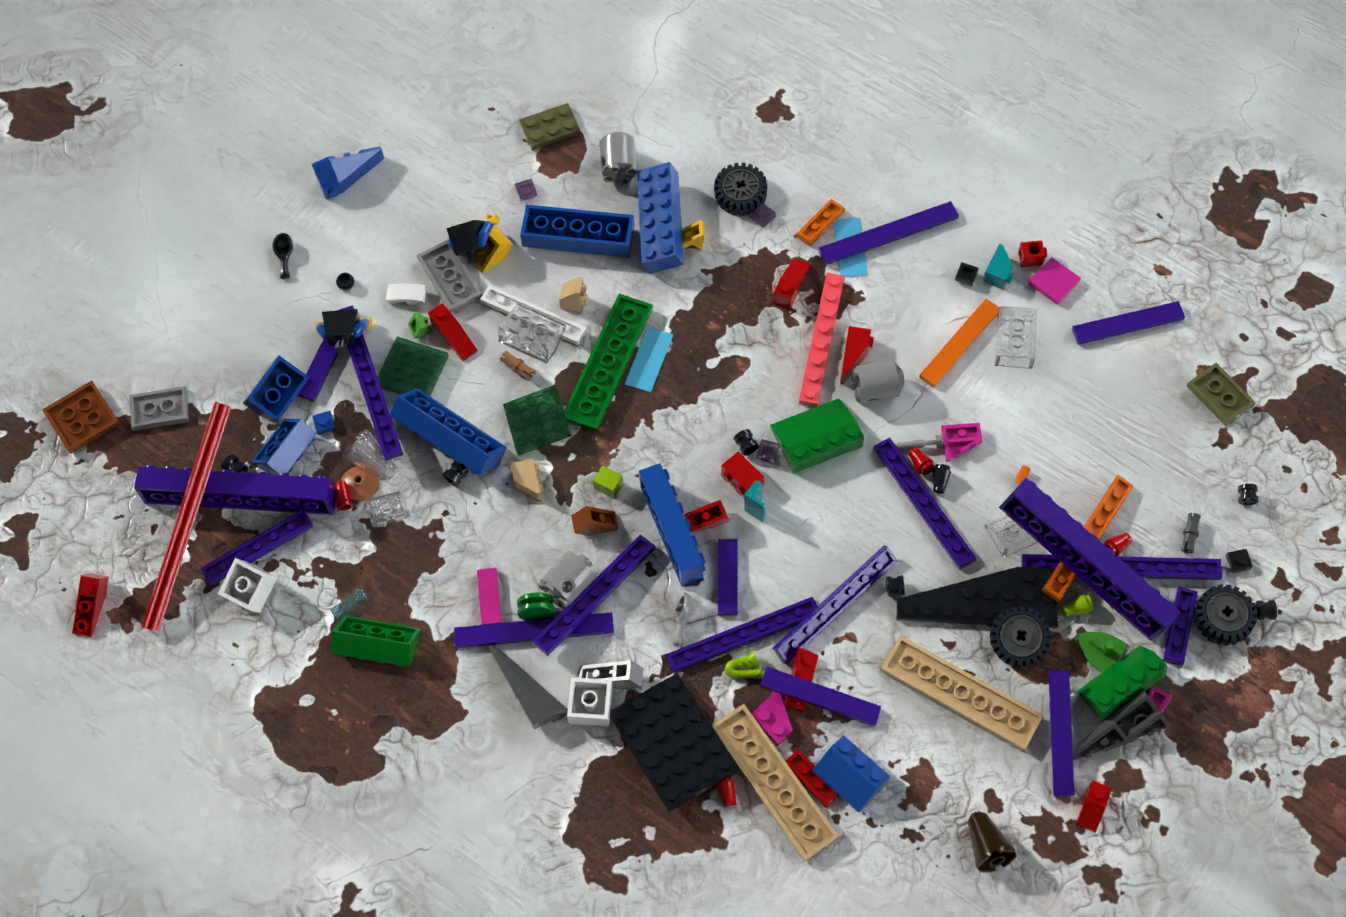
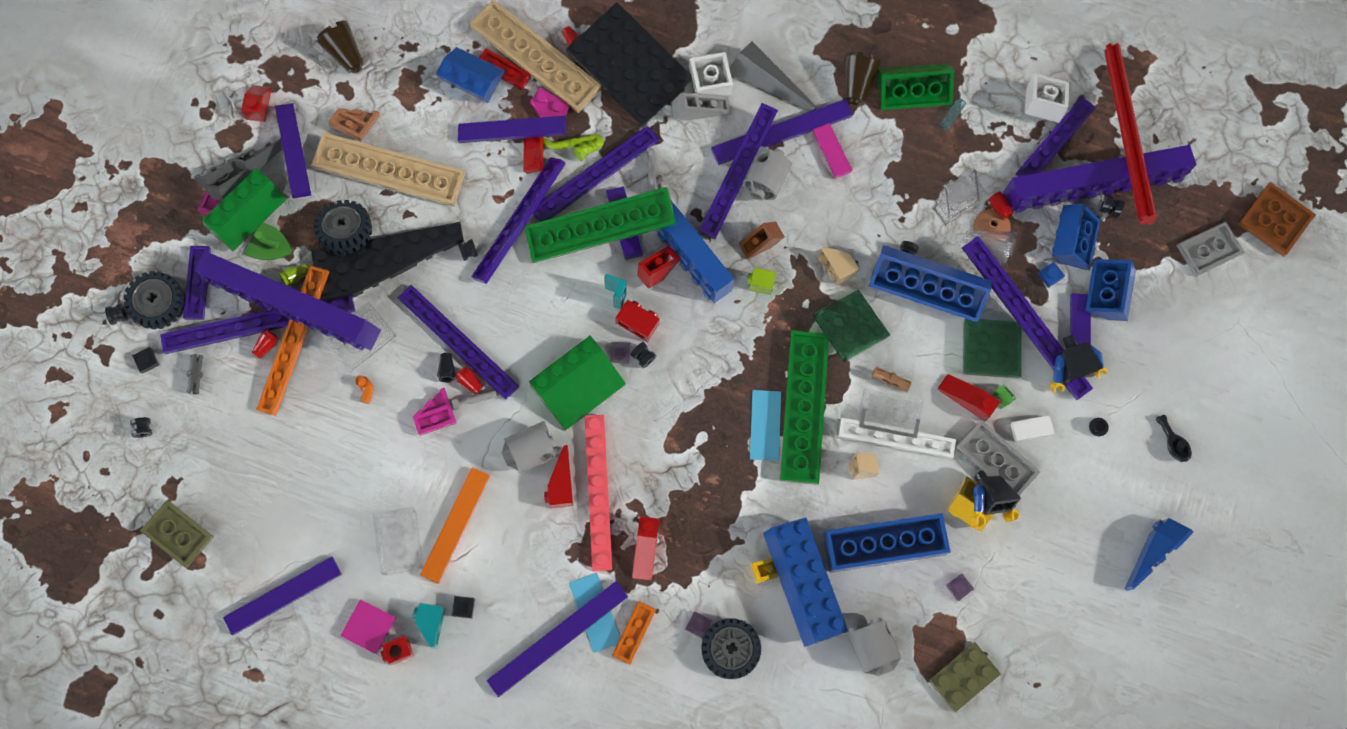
camera: 155 degrees right, 10 degrees up
red slope [72,573,109,637] -> none
green head [517,592,555,621] -> none
none -> nougat wing [328,108,380,142]
none -> green plate [524,187,677,263]
none -> dark brown cone [844,52,881,105]

